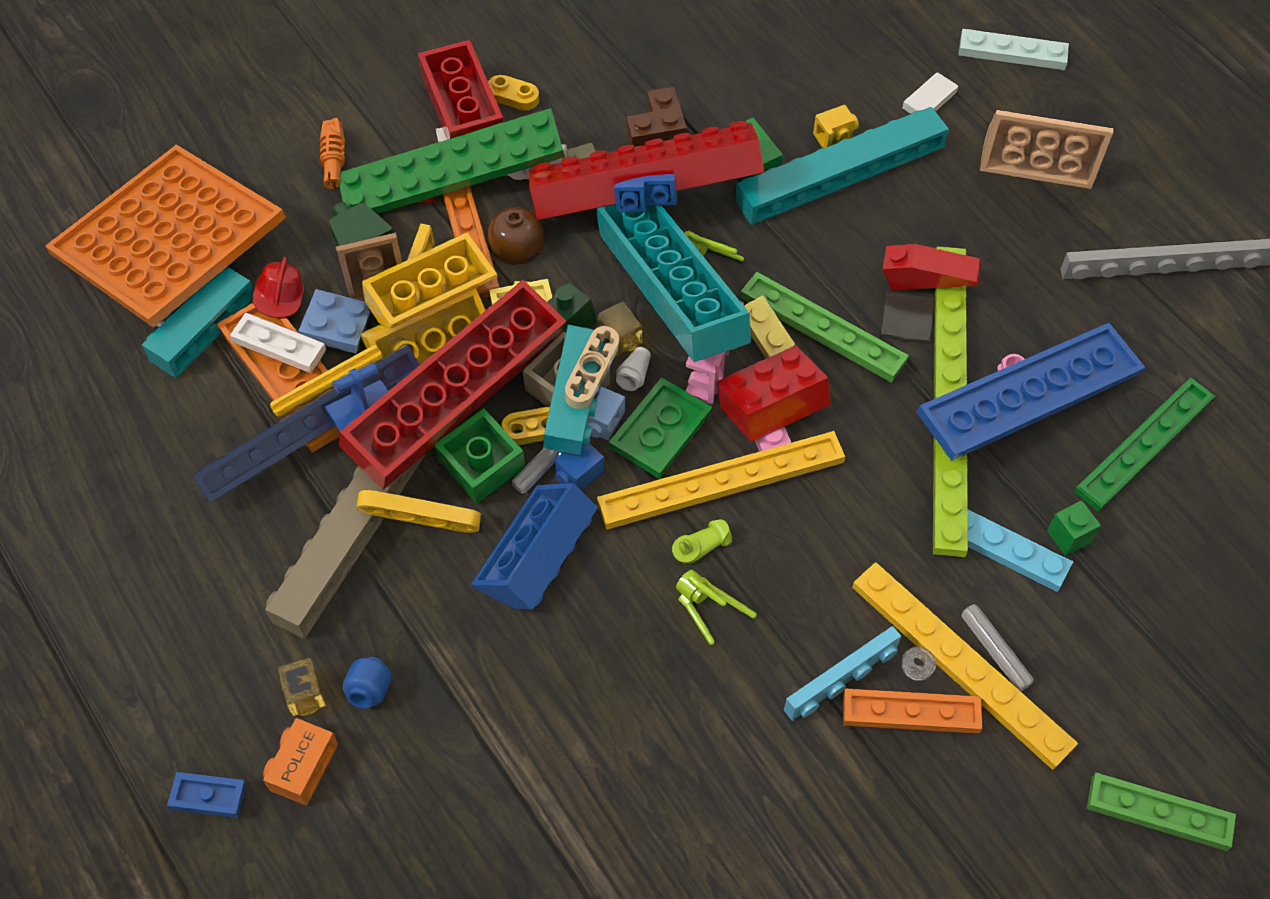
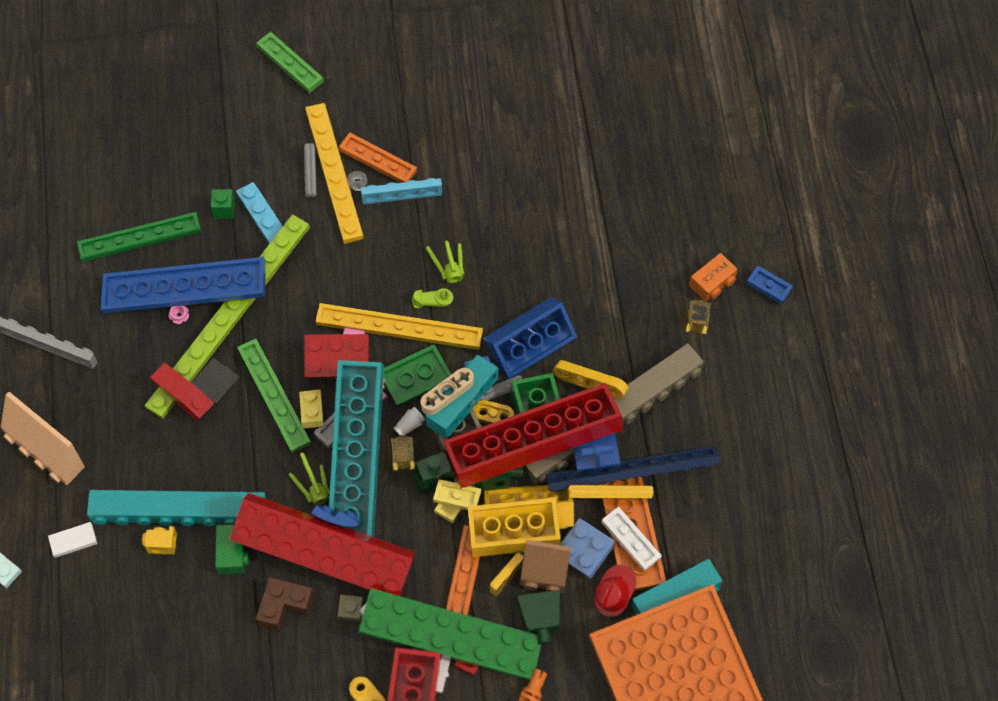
camera: 155 degrees left, 5 degrees up
blue head [342,657,392,709] -> none
reddish brown cylinder [488,206,545,265] -> none

